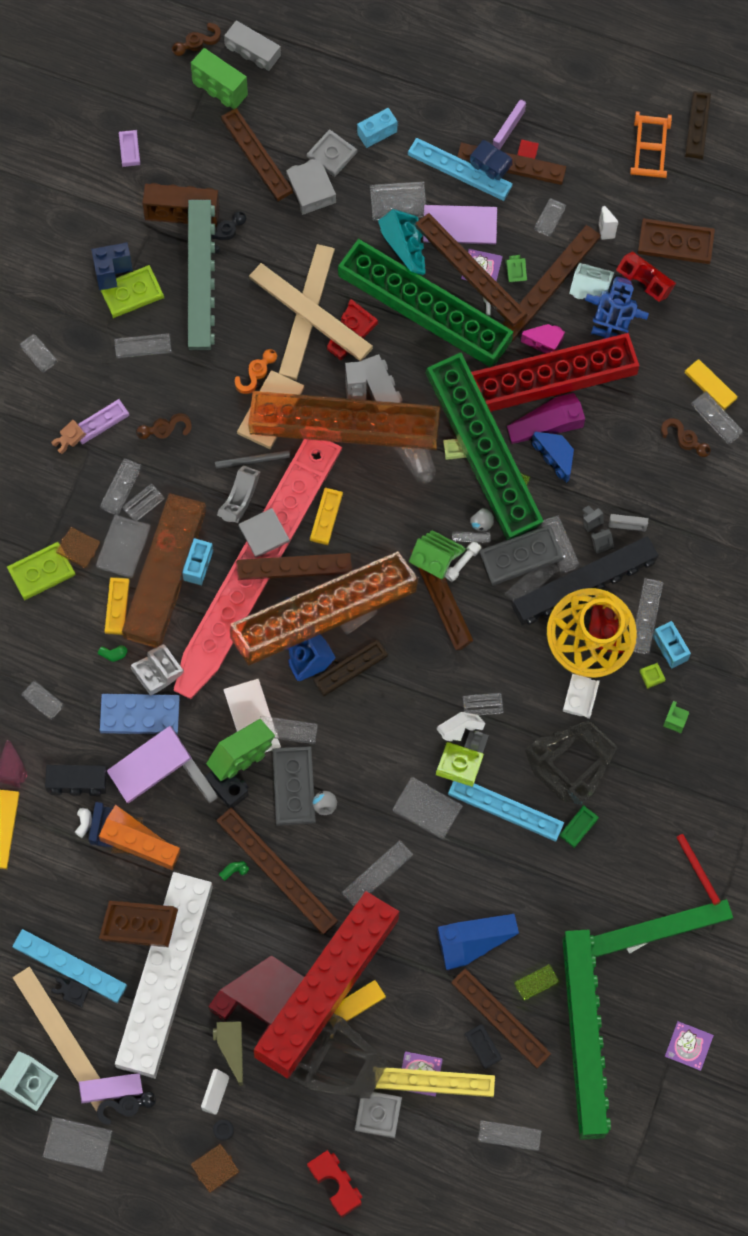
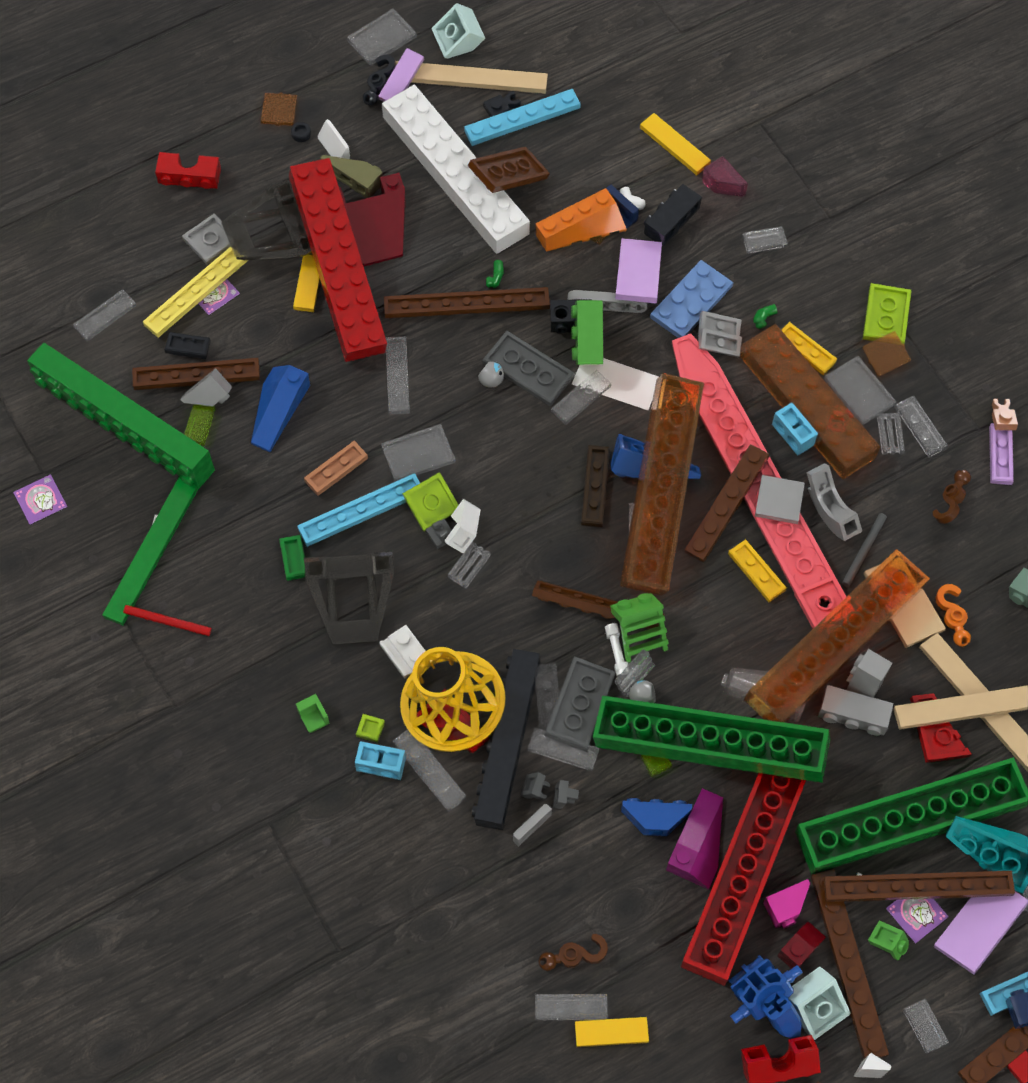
camera: 130 degrees right, 5 degrees down
none -> light grey slope [180,368,232,406]
none -> nougat plate [304,441,368,496]
none -> dark red slope [777,921,826,969]

